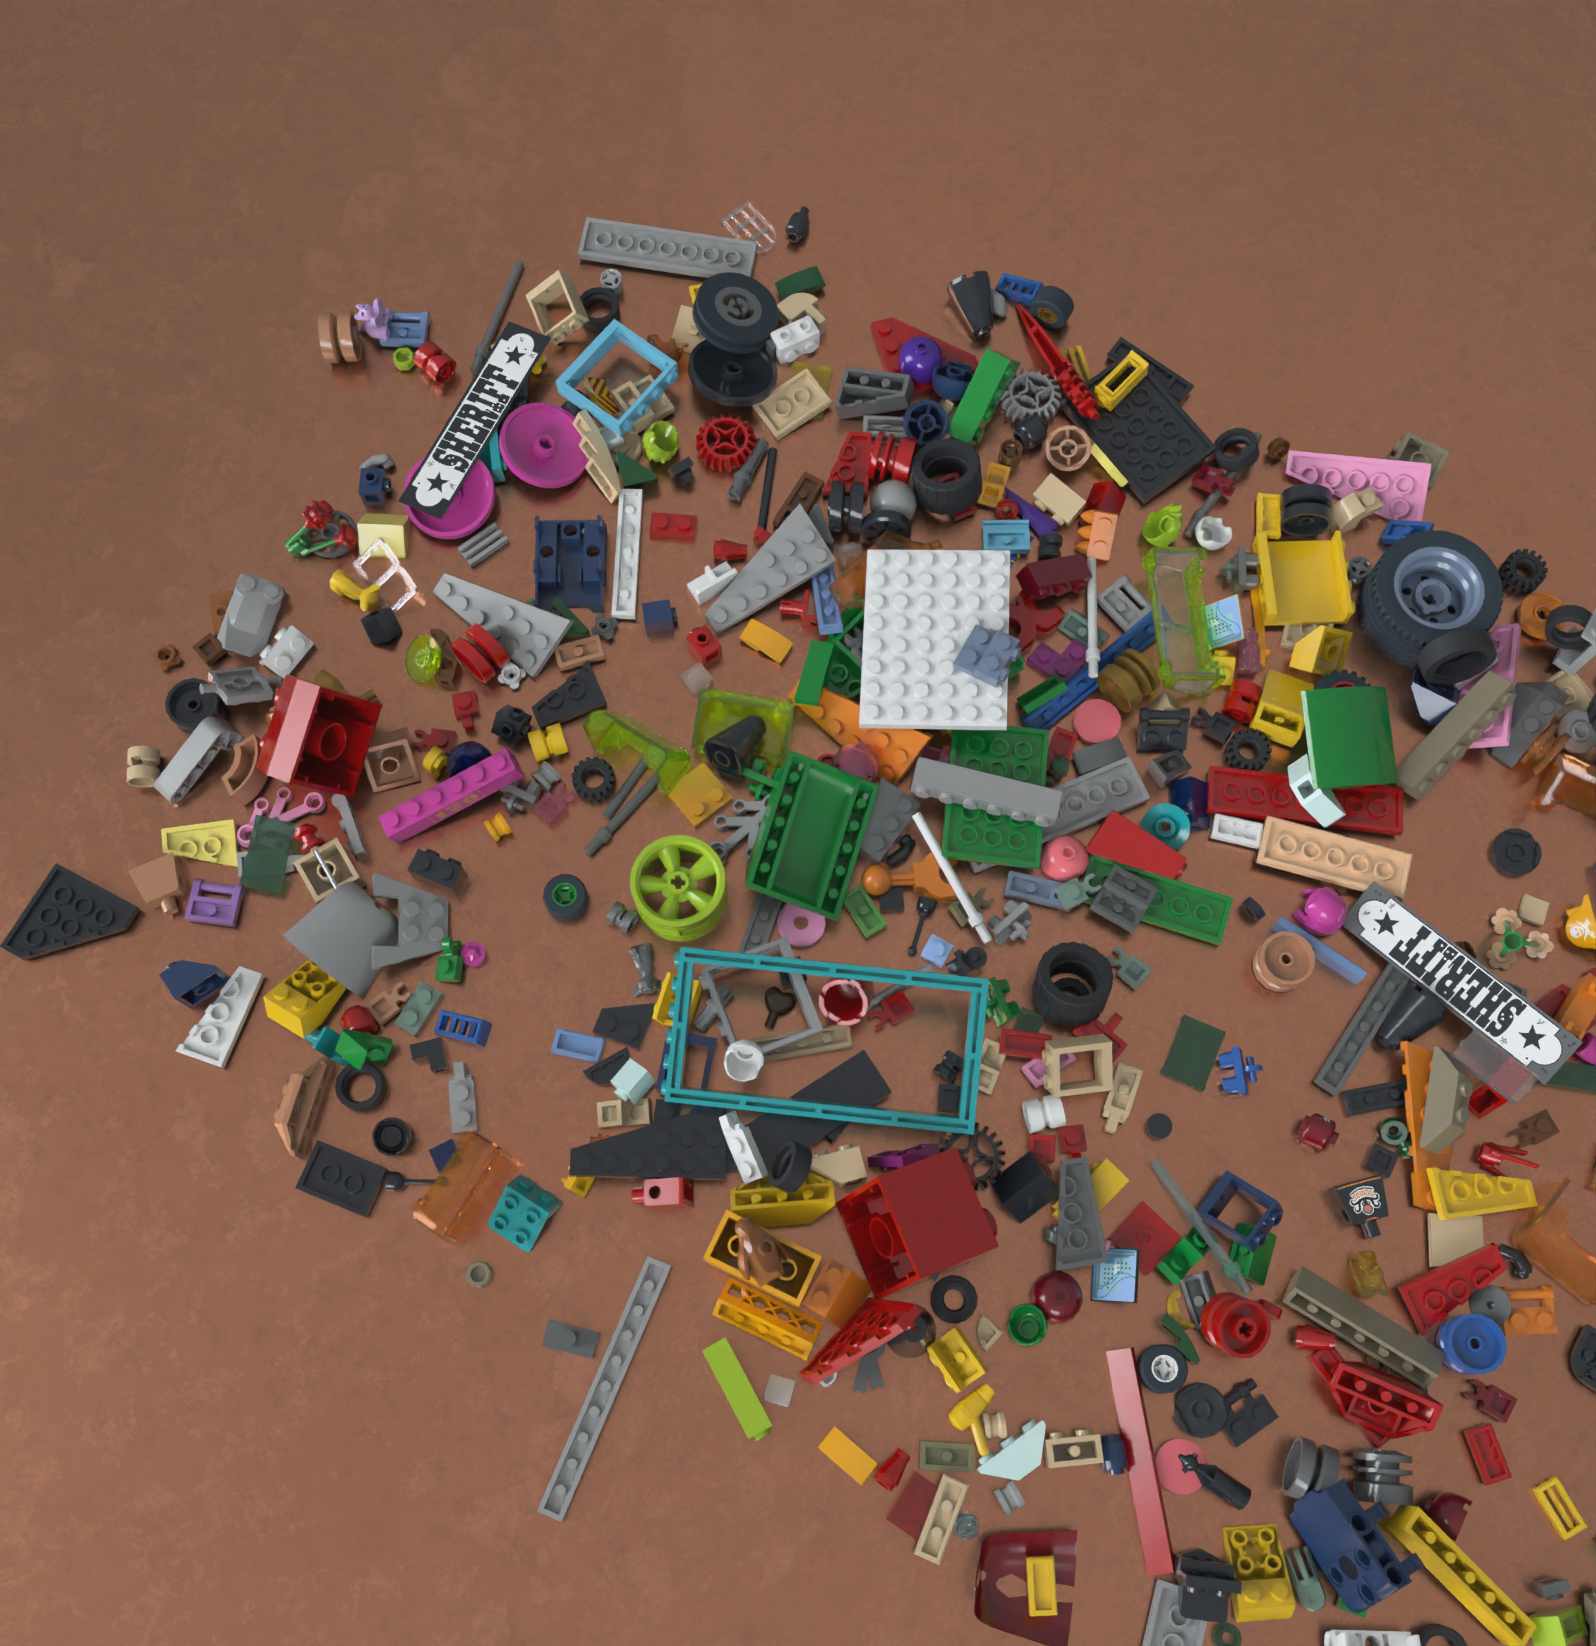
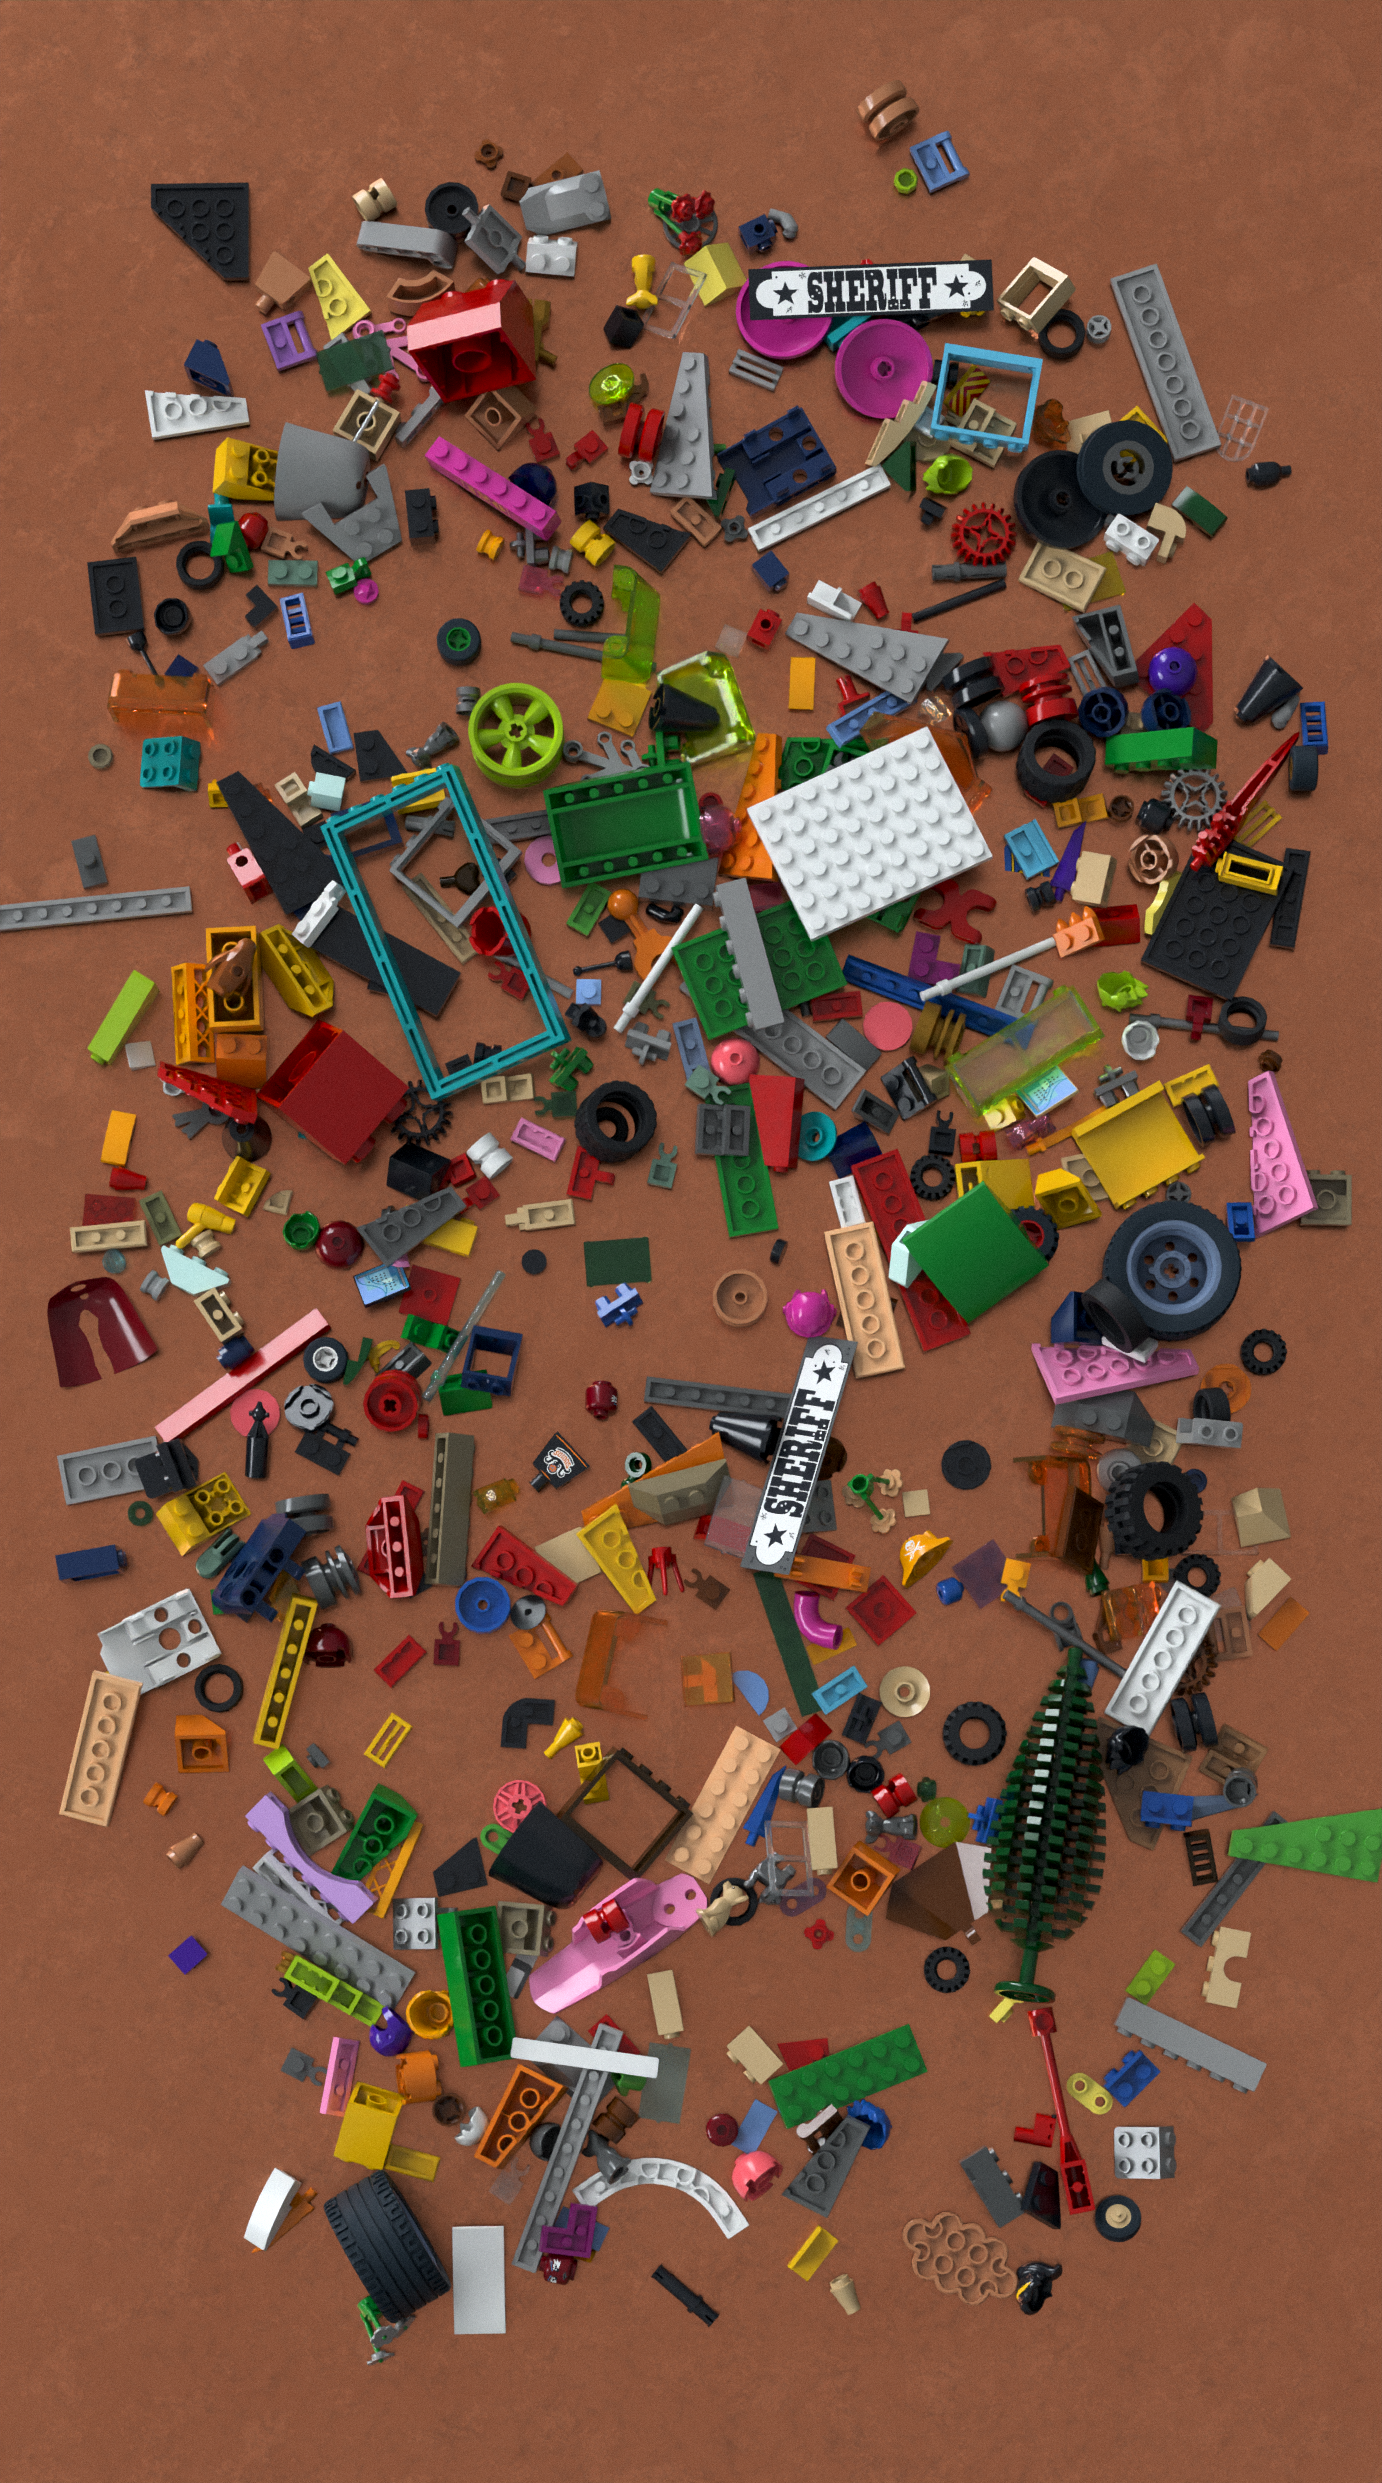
camera: 65 degrees right, 10 degrees up
lavender animal [354,298,393,341] -> none
red wheel [414,341,457,384] -> none
yellow plate [422,746,451,780] -> none
flat silver bar [470,260,524,374] -> none
red plate [649,512,698,540] -> none
white hair [724,1039,764,1082] -> none
black tyre [769,1140,812,1194] -> none
reddish brown plate [772,471,824,528] -> none
green tile [794,640,835,707] -> none
tan slope [810,1144,867,1189] -> none
magenta plate [867,1144,940,1171] -> none
black tyre [931,1275,978,1323] -> none
sand blue plate [953,624,1022,688] -> none
red plate [995,498,1019,520] -> none
red tile [998,1028,1052,1060] -> none
dark red brick [1016,553,1093,600] -> none
green tile [1017,673,1068,714] -> none
yellow tile [1025,1555,1058,1616] -> none
tan window [1042,1034,1113,1097] -> none
clear green plate [1049,755,1069,779] -> none
medium blue tile [1271,916,1367,985] -> none
red cone [1296,1324,1336,1350] -> none
tan brick [1331,487,1383,534] -> none
black tile [1363,1143,1399,1179] -> none
dark tan brick [1395,670,1517,800] -> none
black arm [1498,1243,1532,1279] -> none

